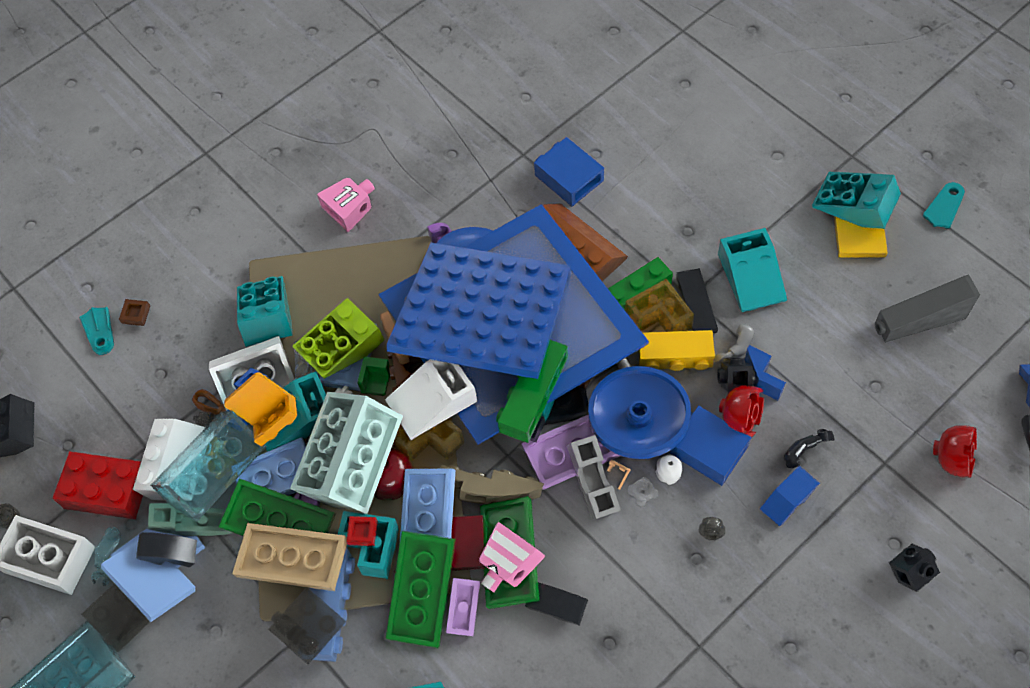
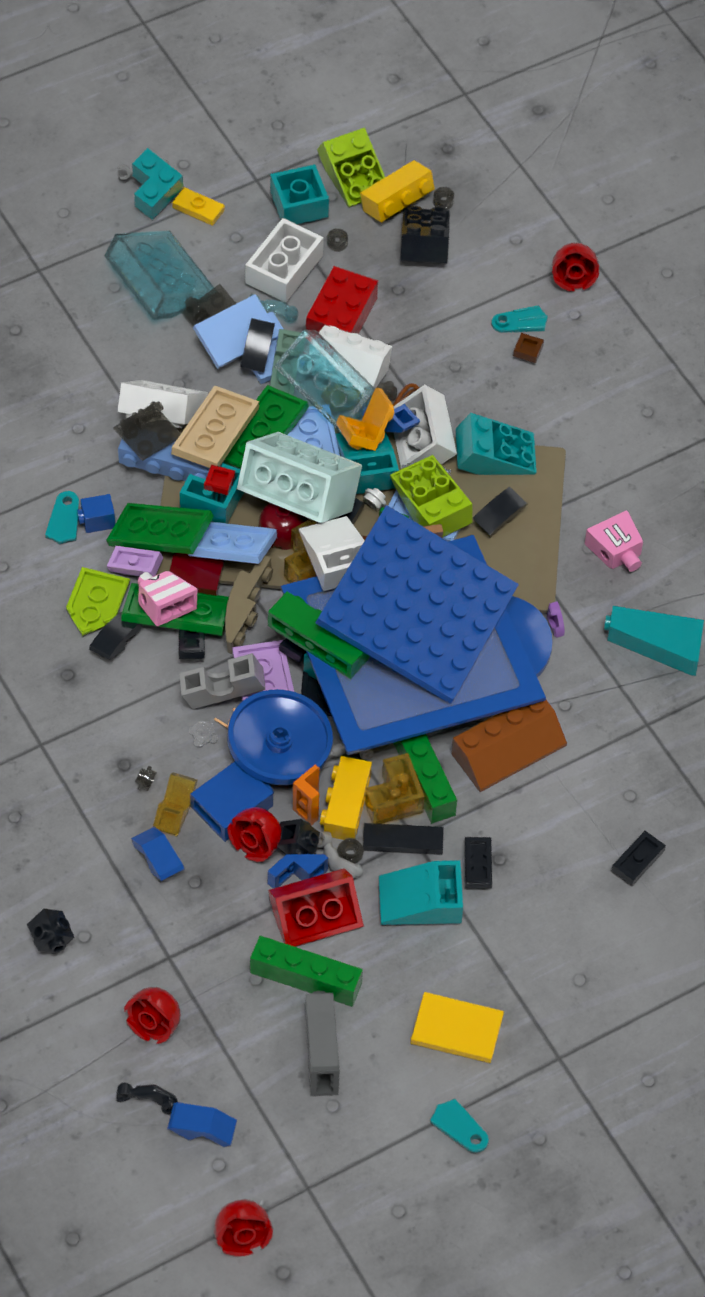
camera: 95 degrees right, 5 degrees down
blue brick [534,137,604,207] -> none
white piece [656,455,682,485] -> none
black arm [784,429,835,469] -> none
teal slope [812,172,901,229] -> none
none -> lime tile [66,567,130,636]
none -> blue brick [77,494,115,533]
none -> white slope [117,380,208,428]
none -> clear yellow slope [153,772,198,836]
none -> black plate [179,629,205,659]
none -> green brick [250,935,363,1007]
none -> red slope [268,868,364,947]
none -> orange panel [292,764,320,826]
none -> clear smoke plate [337,838,364,864]
none -> black plate [464,837,492,889]
none -> black slope [473,487,528,537]
none -> red cylinder [552,243,599,291]
none -> teal slope [604,606,704,676]
none -> black plate [612,831,666,886]

